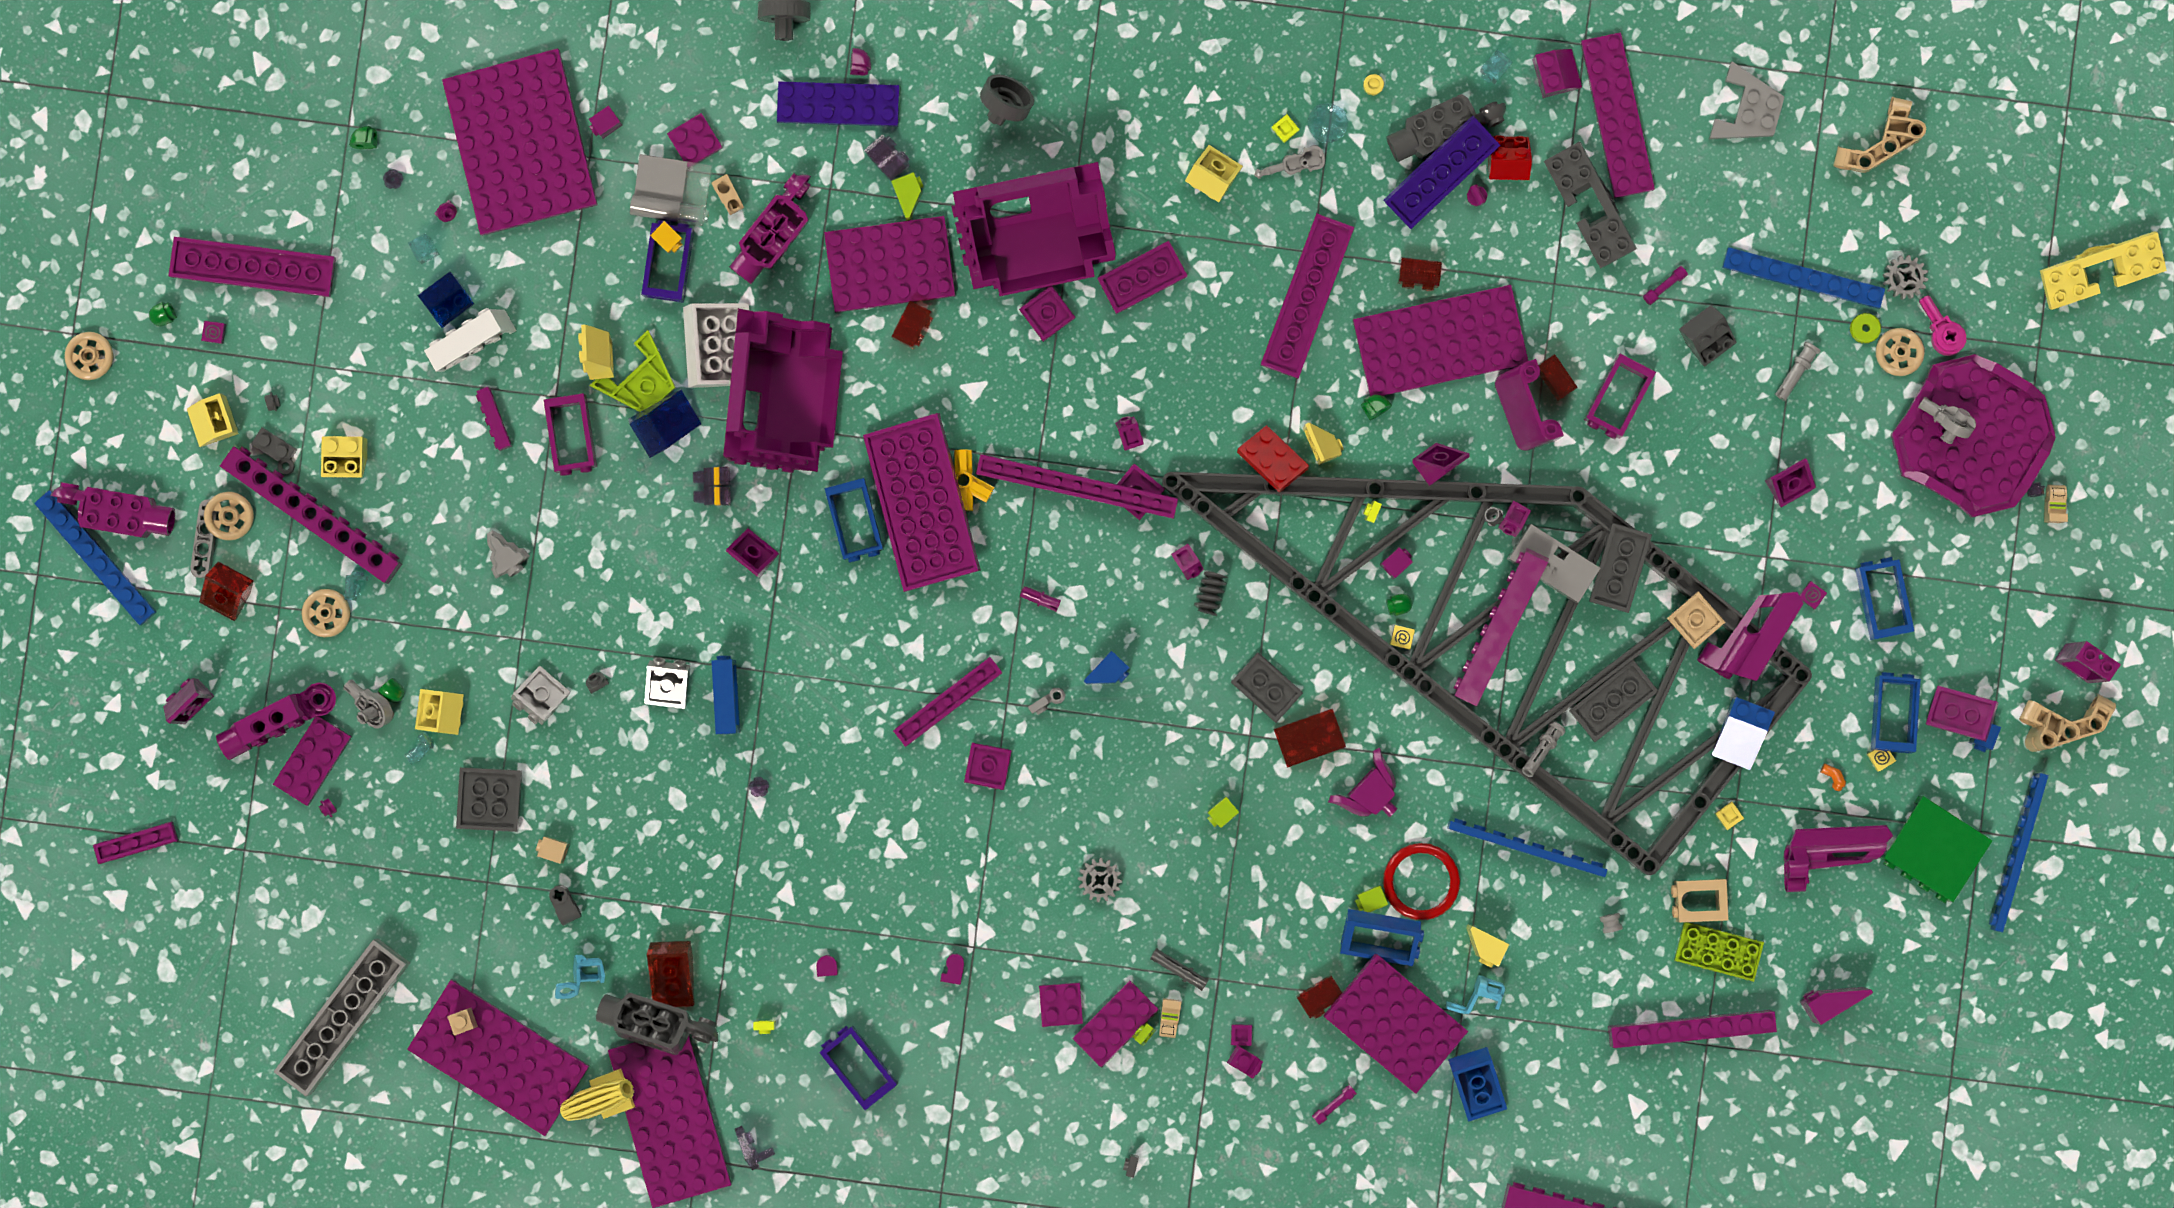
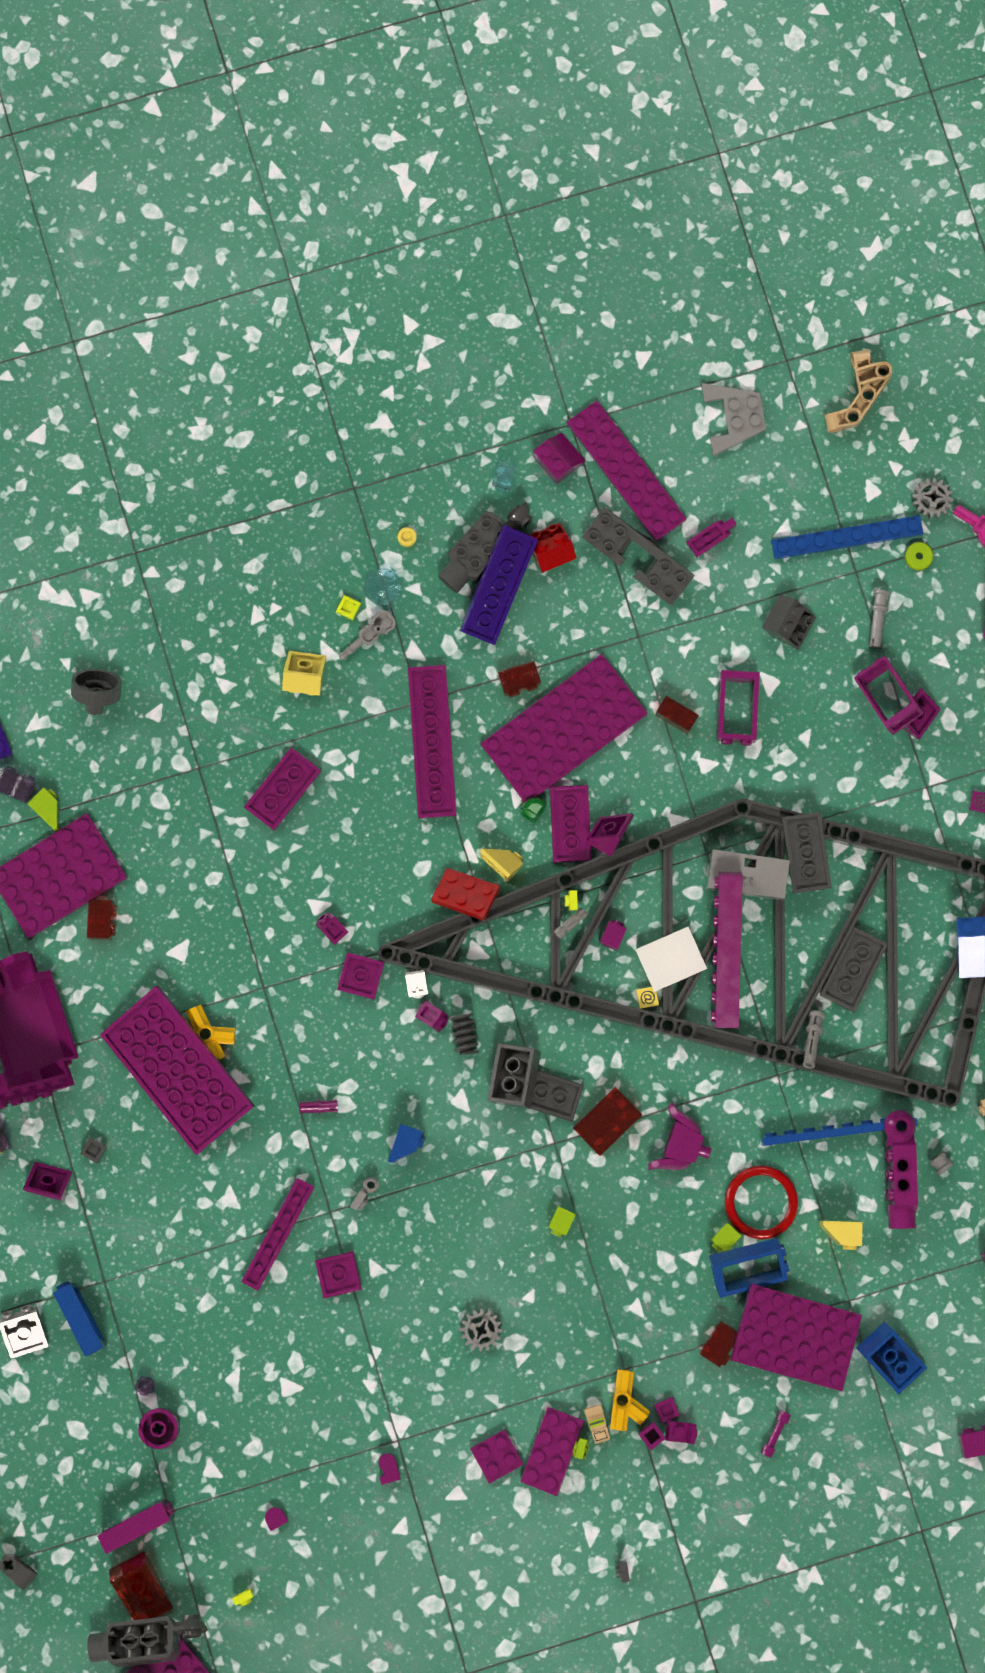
camera: 30 degrees left, 5 degrees down
medium azure piece [555,955,605,999] -> none
dark purple window [819,1026,898,1110] -> none
blue window [824,478,884,563] -> none
magenta panel [951,162,1116,296] -> none
magenta plate [976,454,1179,519] -> none
magenta plate [1019,286,1076,342] -> none
dark grey pin [1150,948,1209,991] -> none
green piece [1386,594,1413,616] -> none
medium azure piece [1446,975,1505,1014] -> none
magenta plate [1467,184,1487,206] -> none
dark grey plate [1484,507,1504,527] -> none
magenta windscreen [1495,359,1564,451] -> none
magenta bracket [1498,500,1531,537] -> none
magenta bar [1643,266,1688,305] -> none
tan plate [1667,591,1725,649] -> none
magenta panel [1697,592,1804,681] -> none
tan plate [1876,328,1924,376] -> none
none -> dark grey plate [80,1137,107,1164]
none -> magenta window [97,1499,175,1554]
none -> magenta brick [138,1408,180,1449]
none -> white bracket [405,970,428,998]
none -> dark grey brick [487,1043,541,1109]
none -> magenta tile [550,785,592,863]
none -> light grey axle [554,908,588,938]
none -> yellow piece [609,1369,650,1431]
none -> white sticker [635,927,707,992]
none -> magenta brick [638,1421,666,1450]
none -> magenta hinge [686,518,737,558]
none -> magenta window [854,656,924,735]
none -> magenta brick [884,1110,918,1229]

